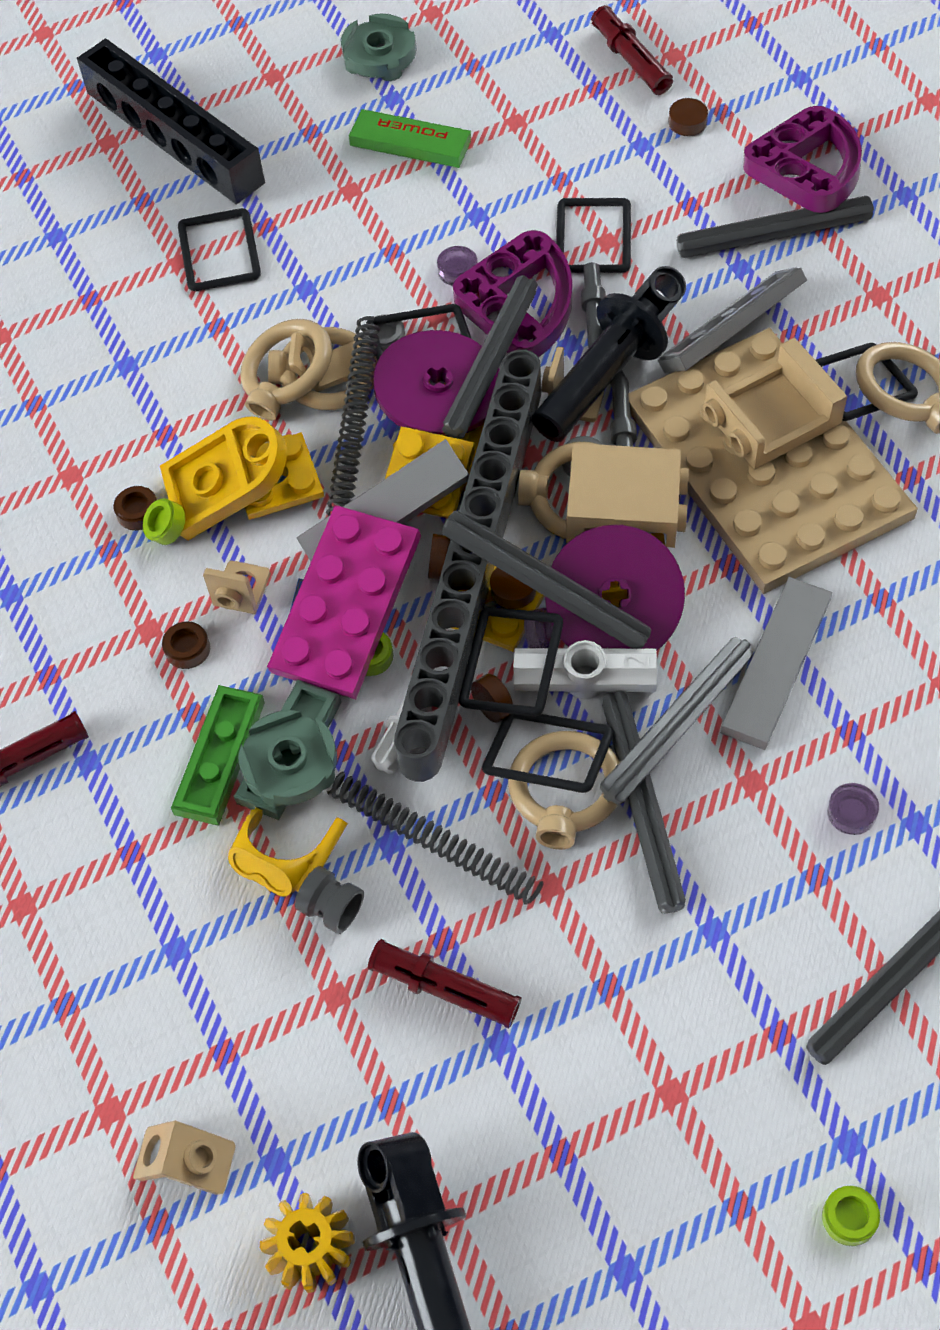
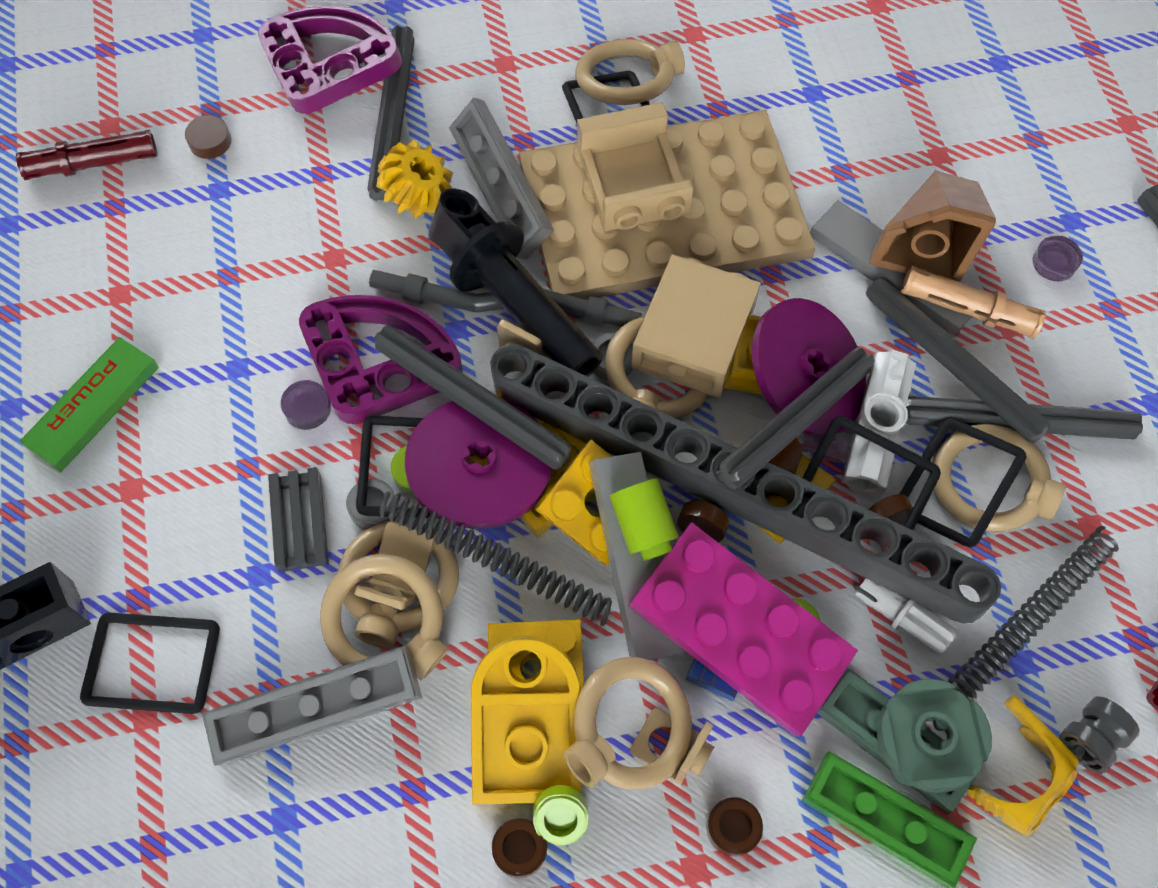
camera: 80 degrees left, 5 degrees up
black piece [556,198,631,273] -> none
none -> light grey tile [202,646,423,766]
none -> dark grey tile [268,467,329,572]
none -> yellow gear [376,139,453,219]
none -> tan piece [564,657,692,790]
none -> lime brick [609,478,679,561]
none -> medium nougat slope [869,170,996,282]
none -> light nougat pin [900,265,1046,339]

